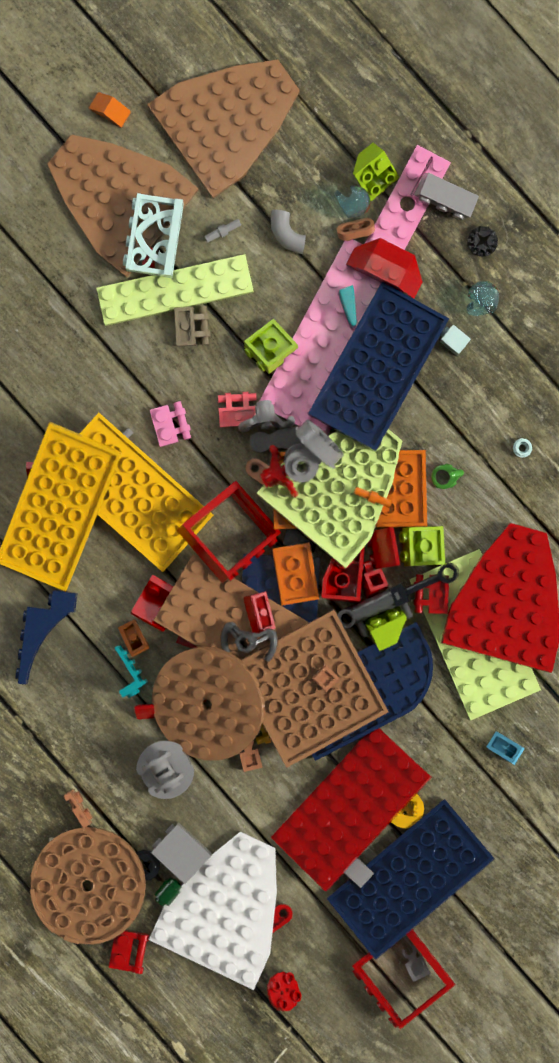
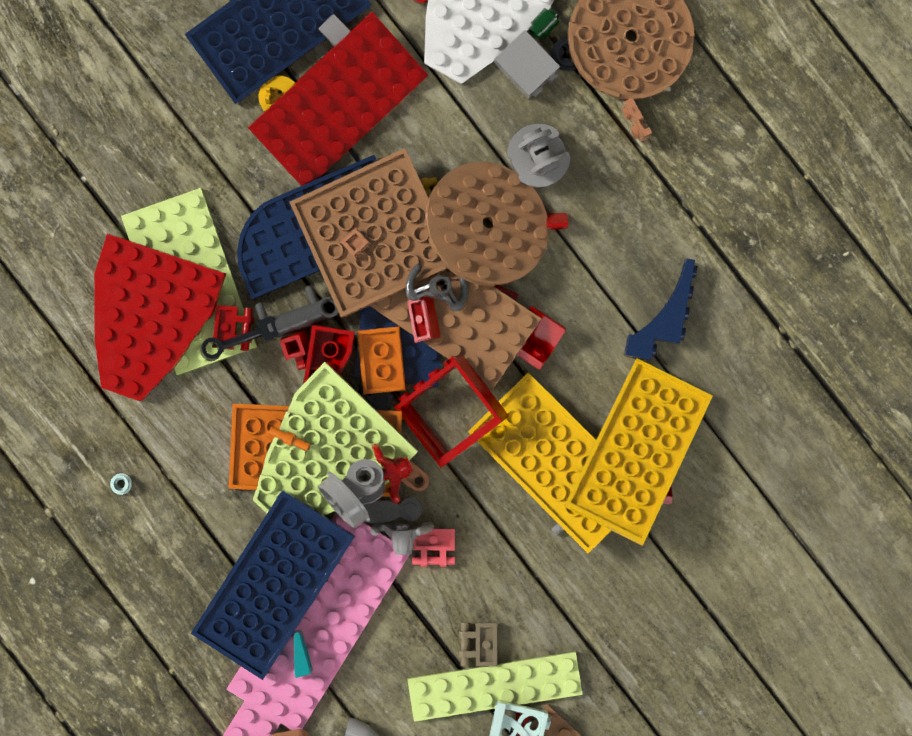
camera: 175 degrees left, 0 degrees up
teal plate [115,645,148,698] -> none
dark orange slope [118,619,149,657] -> none
bright pink plate [150,401,191,447] -> none
nougat plate [239,740,263,772] -> none
lime plate [244,319,298,374] -> none
red wedge [346,238,423,299] -> none
lime slope [364,606,407,651] -> none
red slope [367,527,400,570] -> none
lime plate [399,526,445,566] -> none
bright green piece [431,463,464,489] -> none
light aqua brick [440,325,471,356] -> none
clear light blue helmet [466,281,499,316] -> none
black gear [467,226,498,257] -> none
medium azure slope [486,731,525,765] -> none

